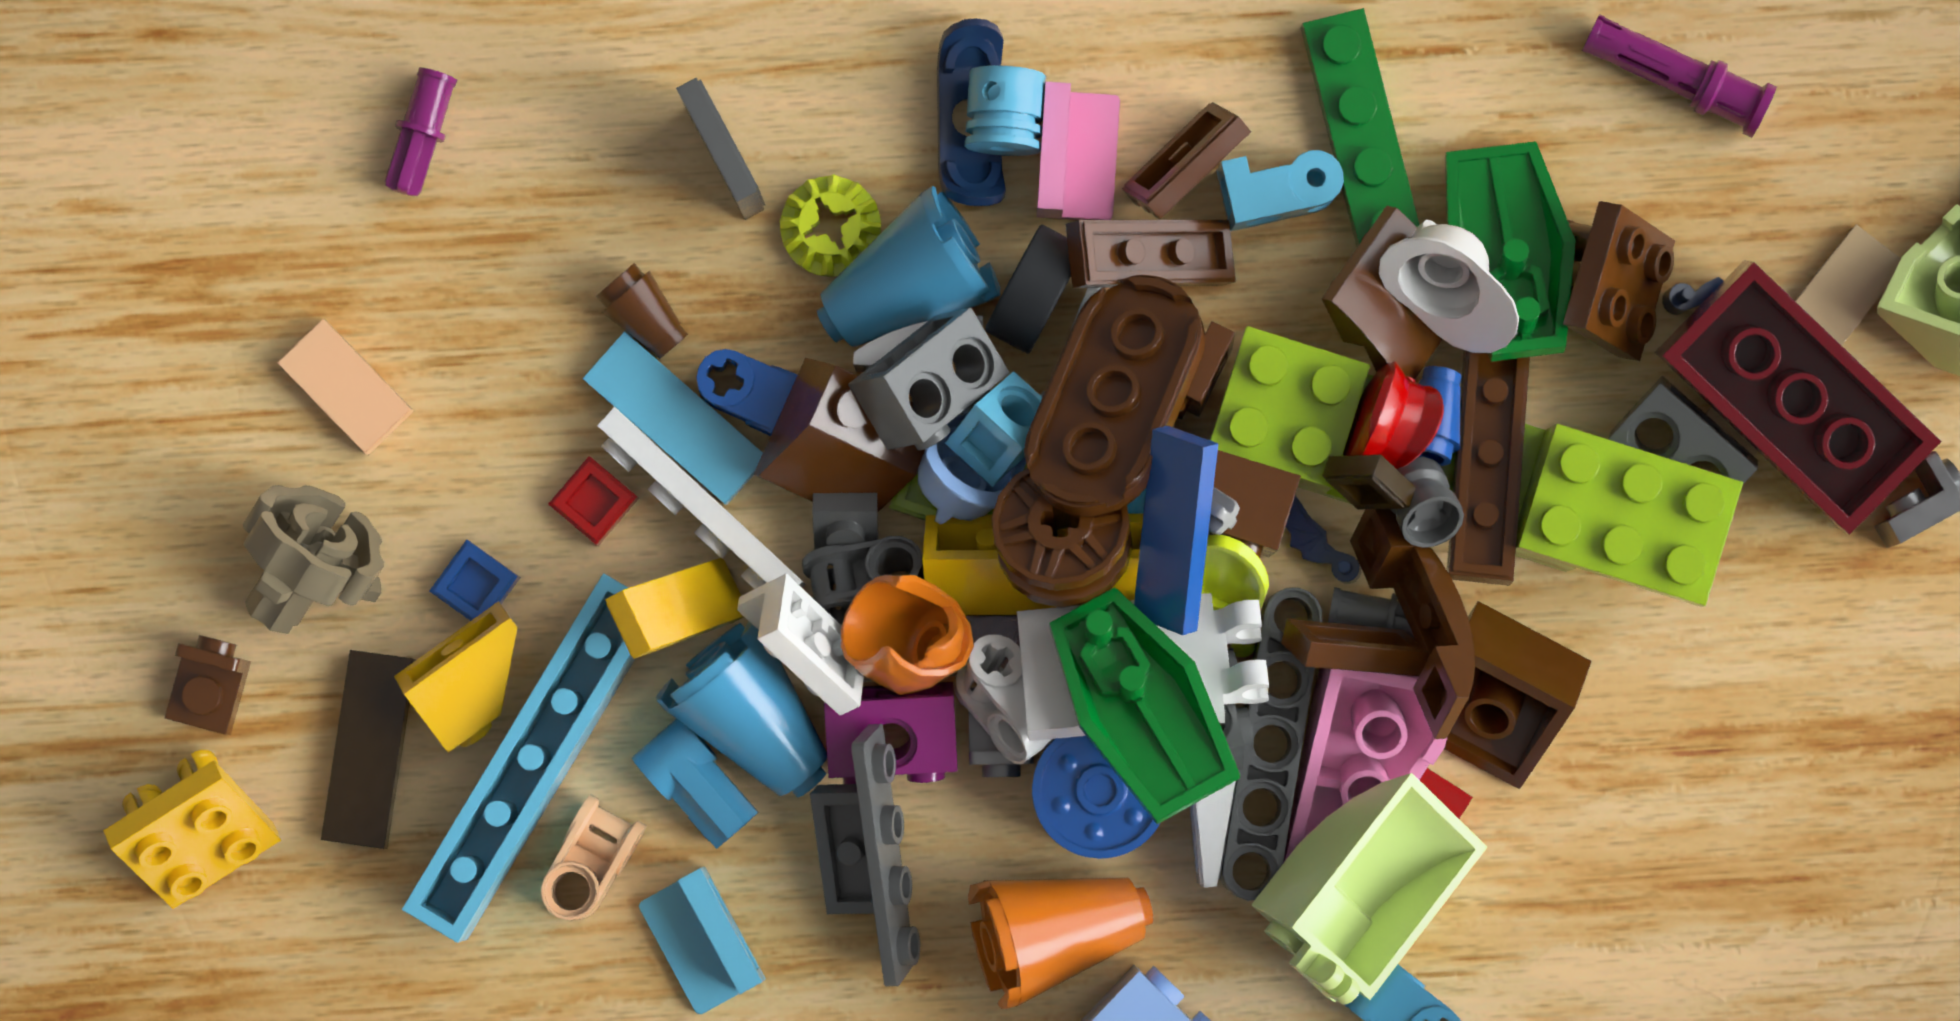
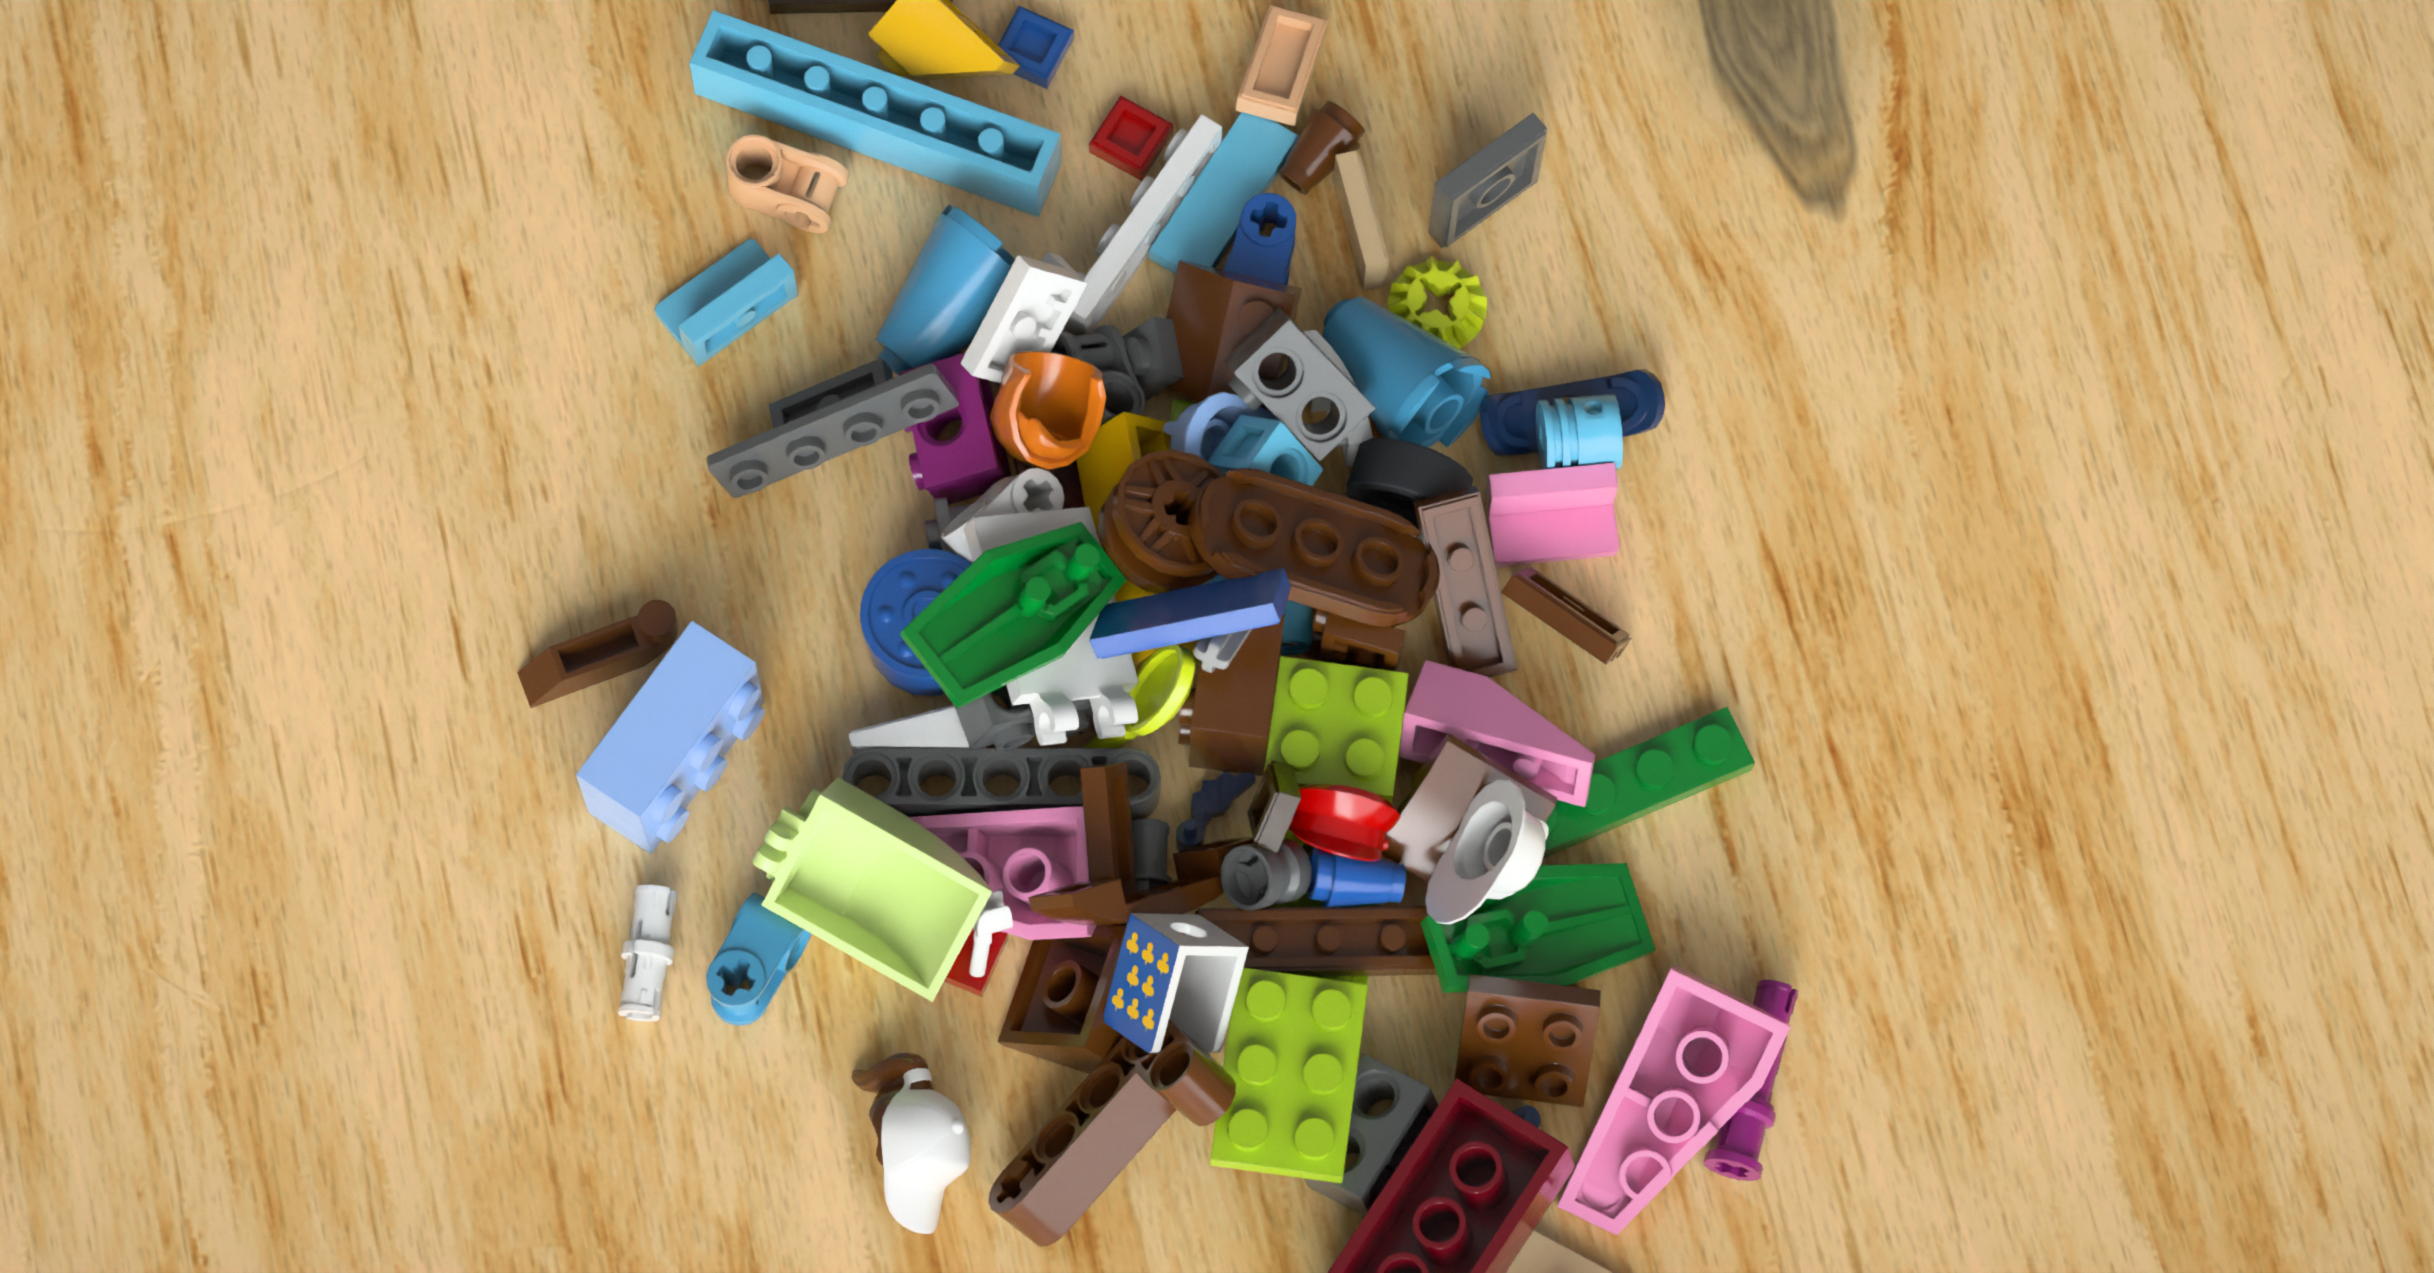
camera: 75 degrees right, 15 degrees down
yellow tile [605,558,744,659] -> none
dark azure piece [632,719,759,849] -> none
orange cone [968,877,1153,1009] -> none
medium azure leg [1216,150,1344,232] -> none
none -> white hair [851,1053,971,1234]
none -> white hand [969,890,1013,977]
none -> reddish brown beam [988,1019,1236,1247]
none -> piece [1103,913,1249,1053]
none -> light nougat tile [1236,5,1328,126]
none -> tan tile [1333,150,1389,291]
none -> bright pink slope [1399,660,1595,807]
none -> bright pink wedge [1557,964,1791,1235]

